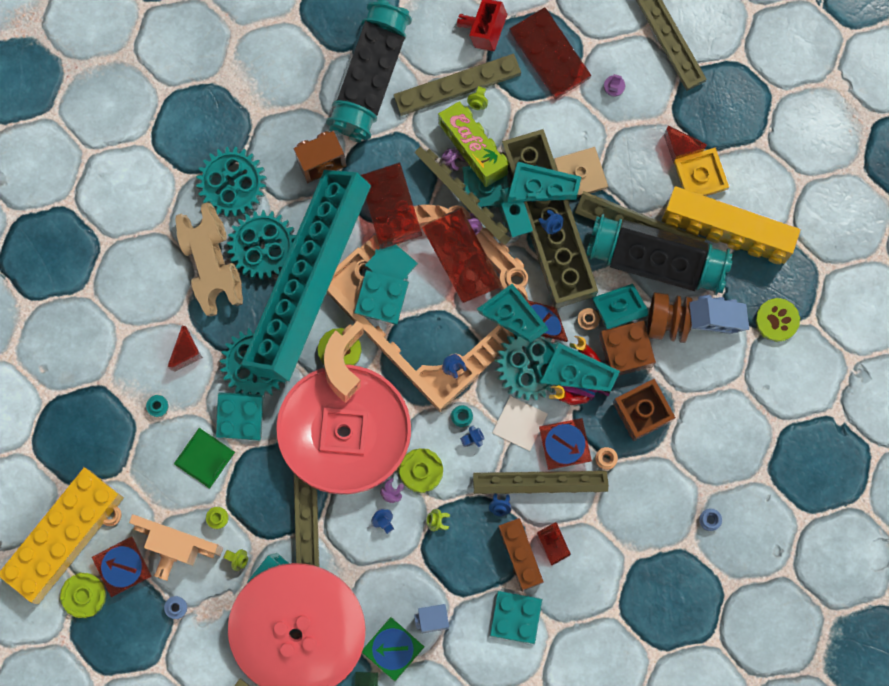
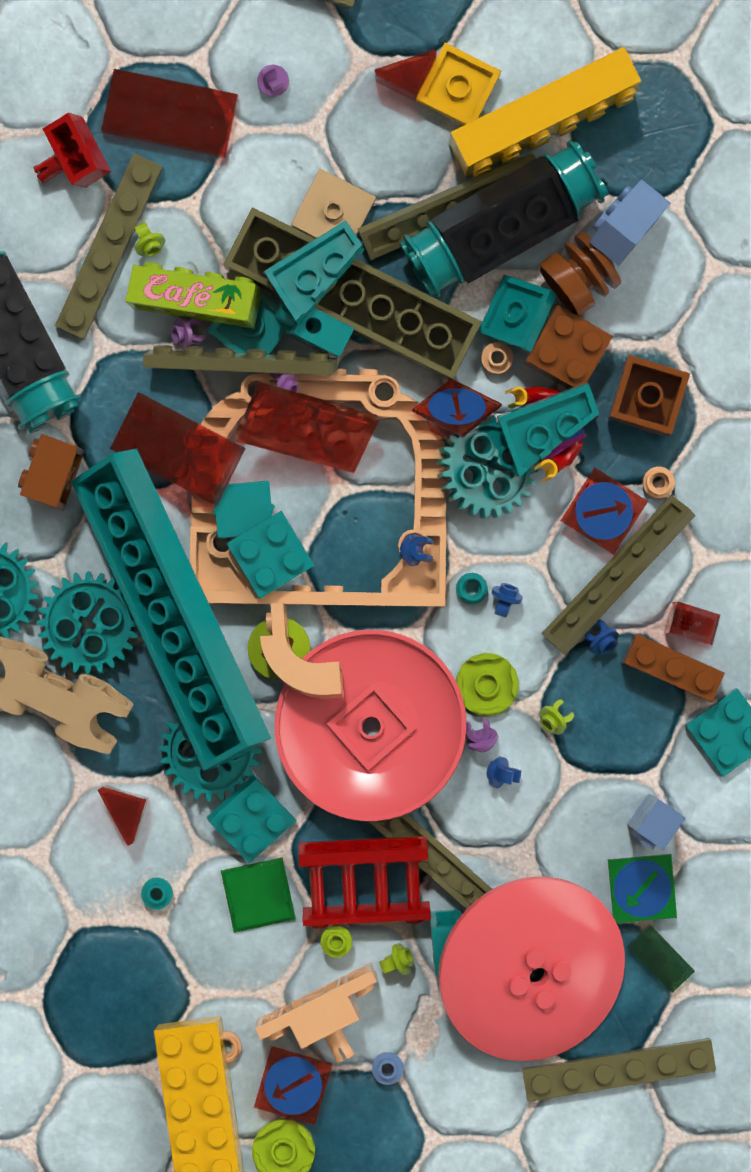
camera: 45 degrees left, 10 degrees up
teal wing [477,284,549,343] -> none
white sticker [492,396,548,451] -> none
blue plate [539,210,563,234] -> none
lime tile [755,298,800,342] -> none
none -> red fence [298,836,431,929]

